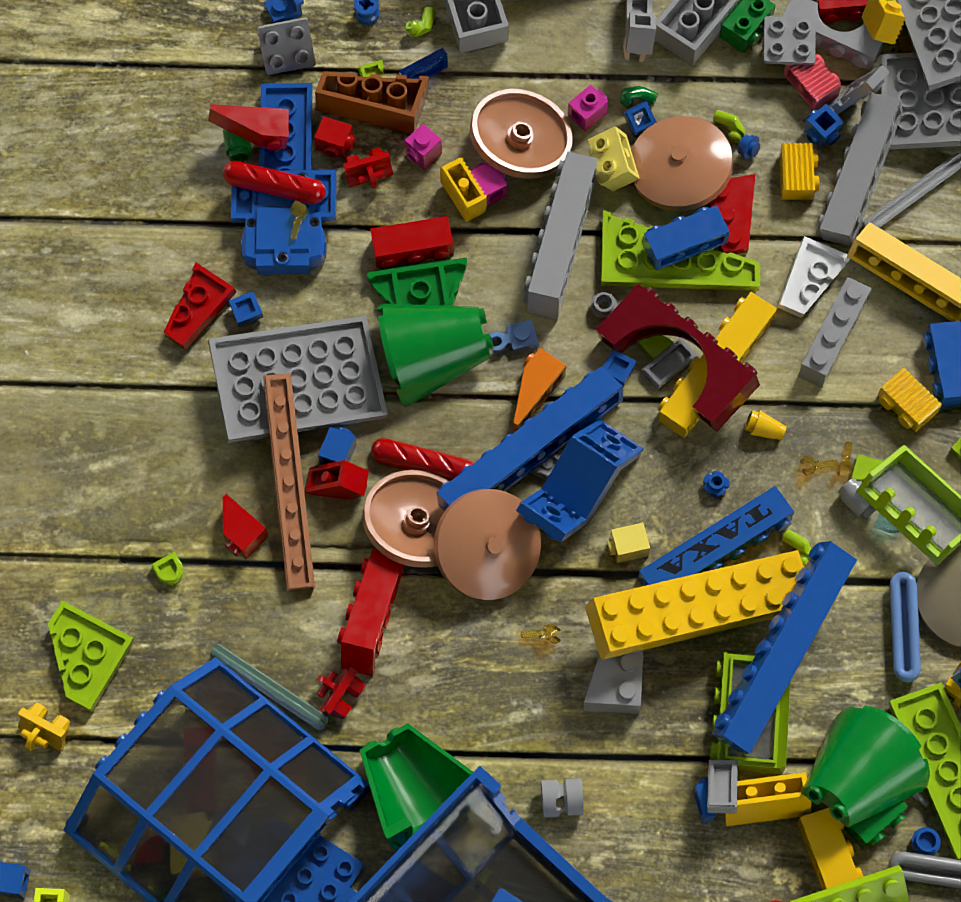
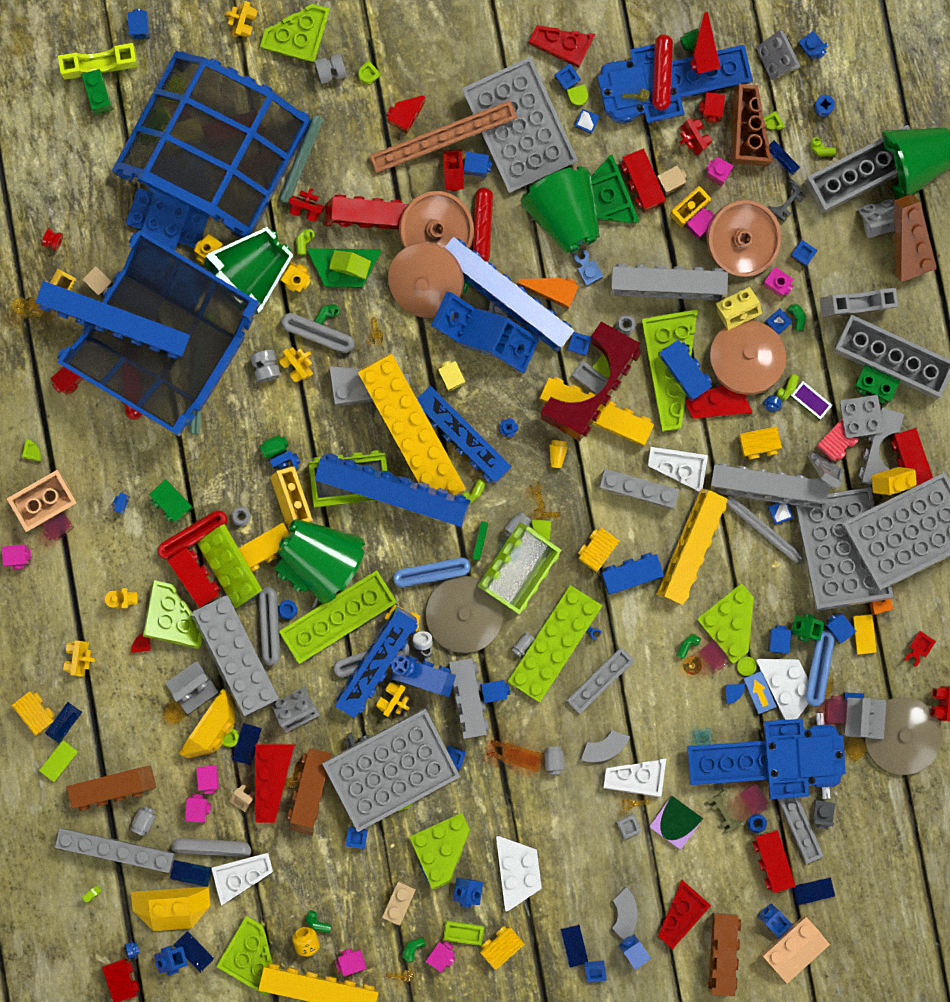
camera: 75 degrees right, 15 degrees up
light grey tile [707,760,738,813] -> none
blue brick [803,104,844,149] -> none
none -> yellow brick [194,234,224,266]
none -> light grey plate [231,507,251,526]
none -> green brick [259,434,289,459]
none -> yellow hips [279,347,314,382]
none -> yellow brick [280,261,311,292]
none -> light grey piece [281,313,355,353]
none -> lime arm [296,229,315,256]
none -> green wing [308,248,381,288]
none -> green arm [314,304,340,325]
none -> light grey wheel [315,53,347,84]
none -> lime slope [329,250,371,280]
none -> green tile [472,521,489,561]
none -> lime tile [567,84,588,107]
none -> tile [575,108,600,134]
none -> tan brick [657,165,687,196]
none -> dark grey piece [767,179,807,222]
none -> tile [768,503,794,525]
none -> dark purple tile [790,381,832,420]
none -> blue plate [791,240,818,267]

